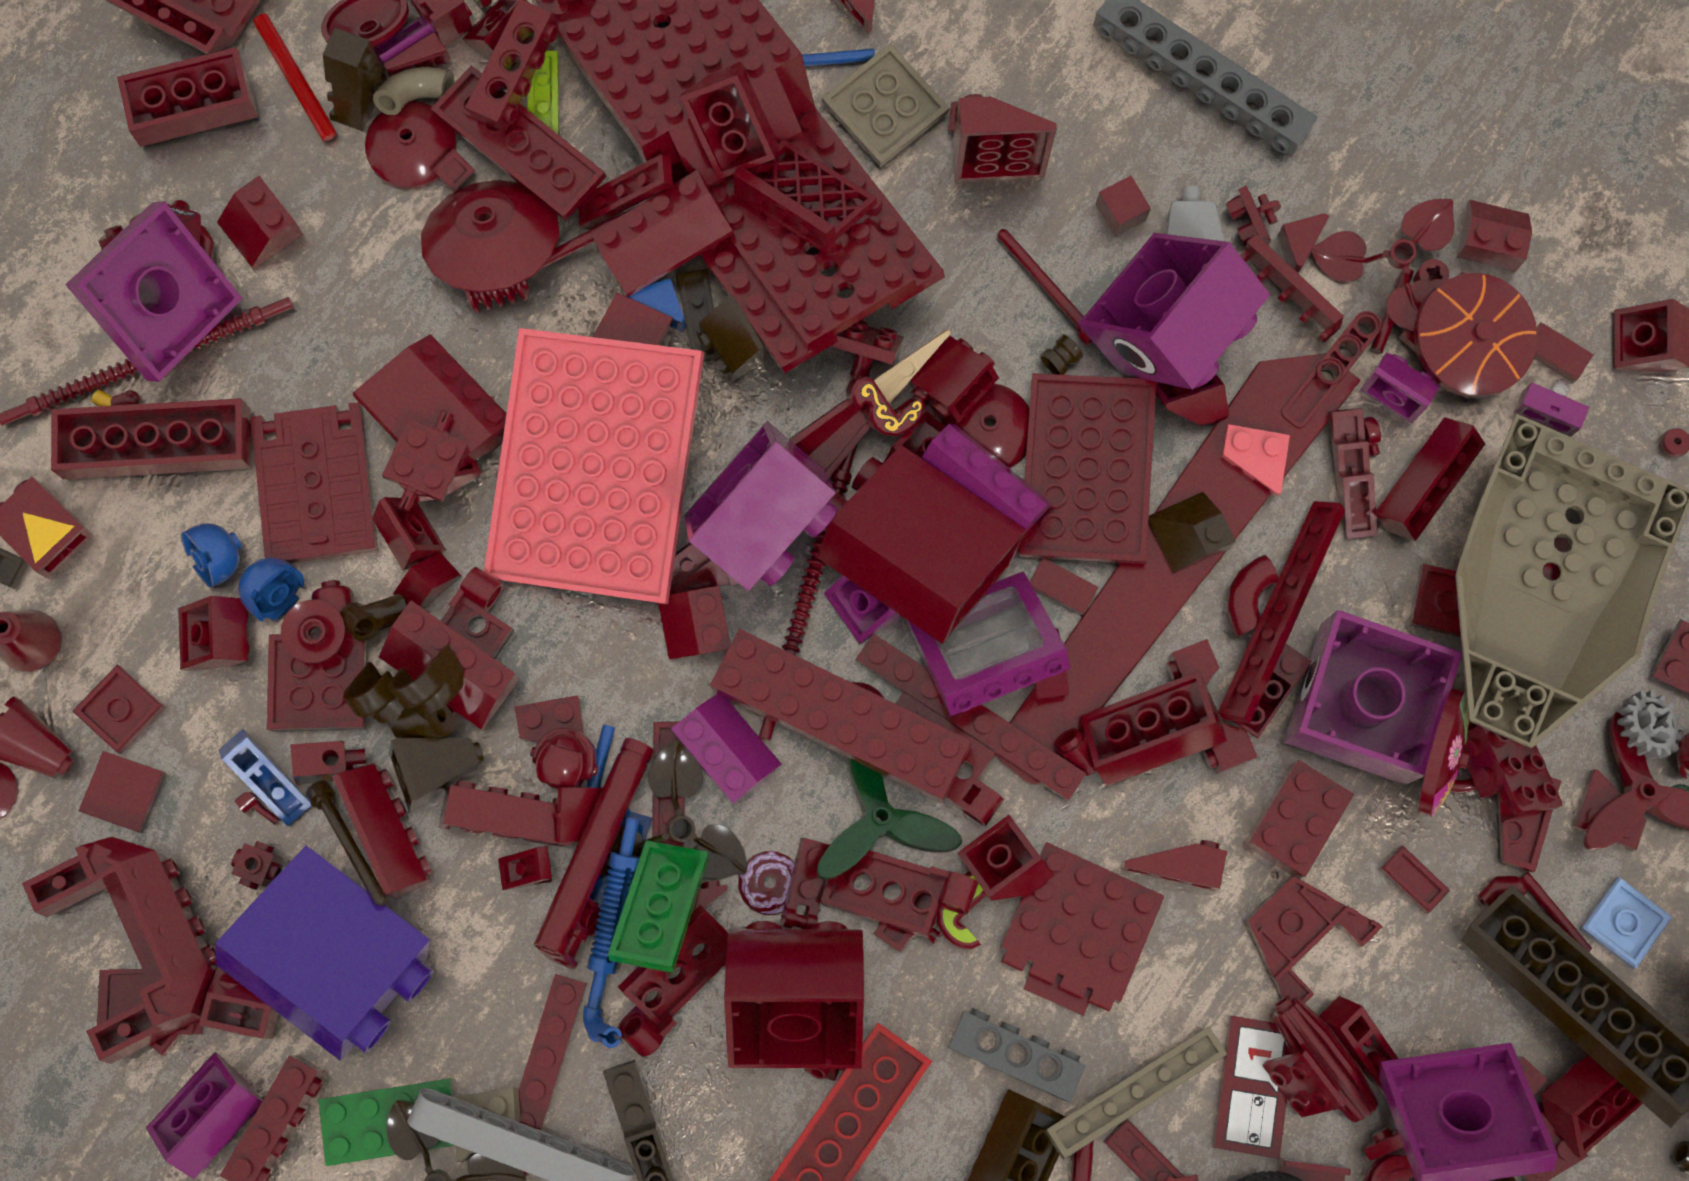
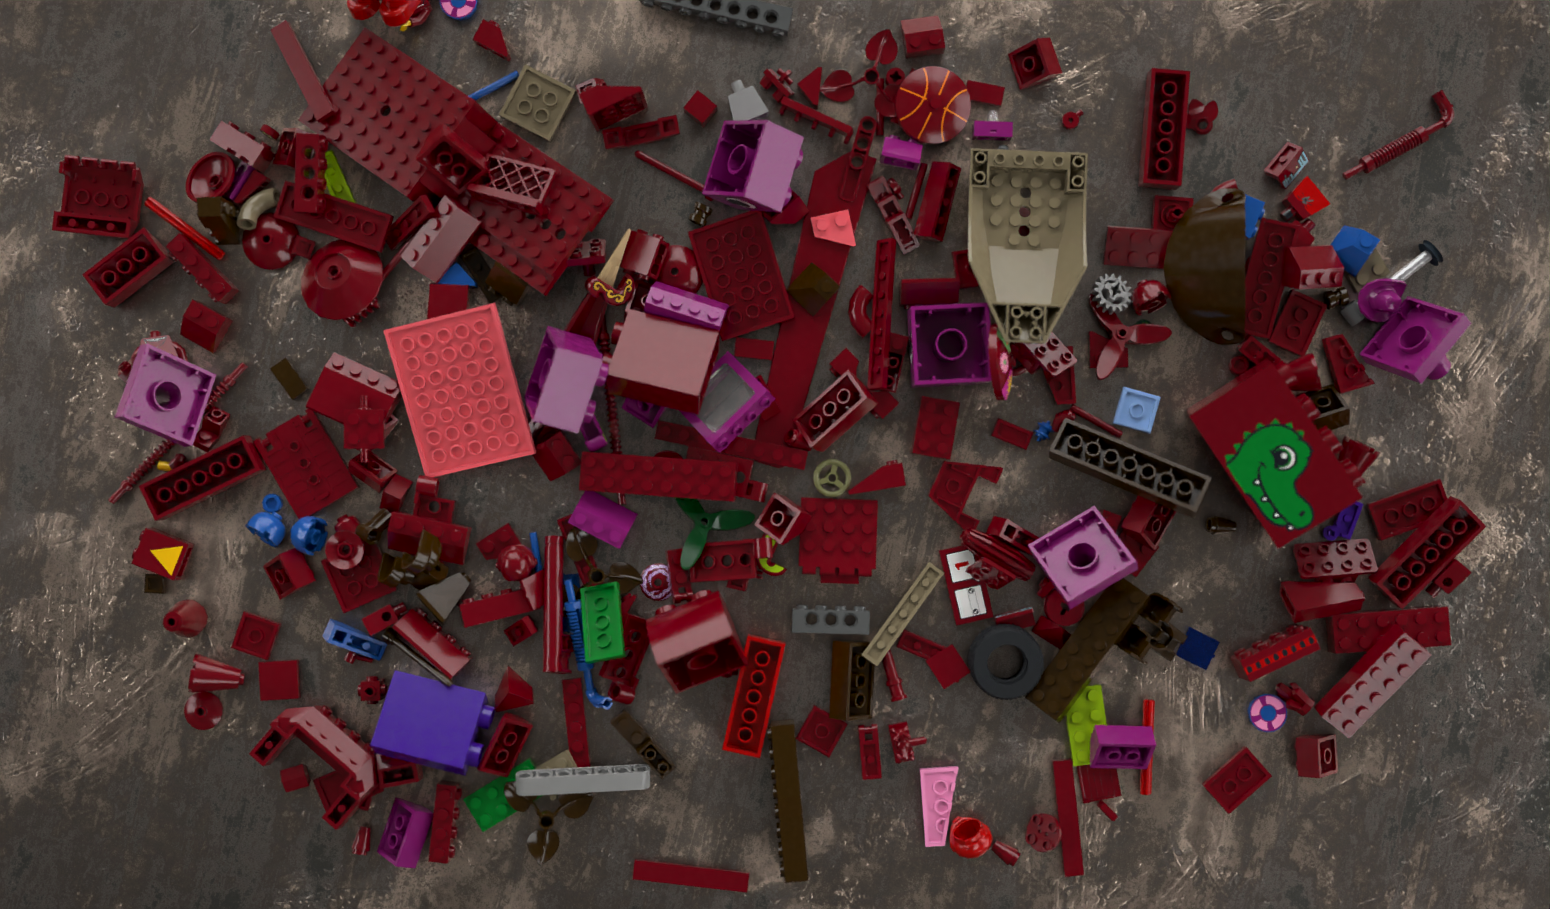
camera: 20 degrees left, 10 degrees up
none -> dark red brick [166,233,239,304]
none -> dark red slope [193,406,230,452]
none -> blue tile [262,494,283,513]
none -> dark brown tile [270,358,309,400]
none -> dark red piece [280,764,311,793]
none -> dark red cone [351,826,371,856]
none -> dark red slope [477,712,533,778]
none -> dark red slope [495,666,534,712]
none -> magenta animal [580,413,608,452]
none -> dark red slope [602,115,680,150]
none -> olive piece [813,459,851,497]
none -> dark red slope [899,278,960,310]
none -> dark red bar [905,163,928,220]
none -> blue wheel [1033,421,1055,442]

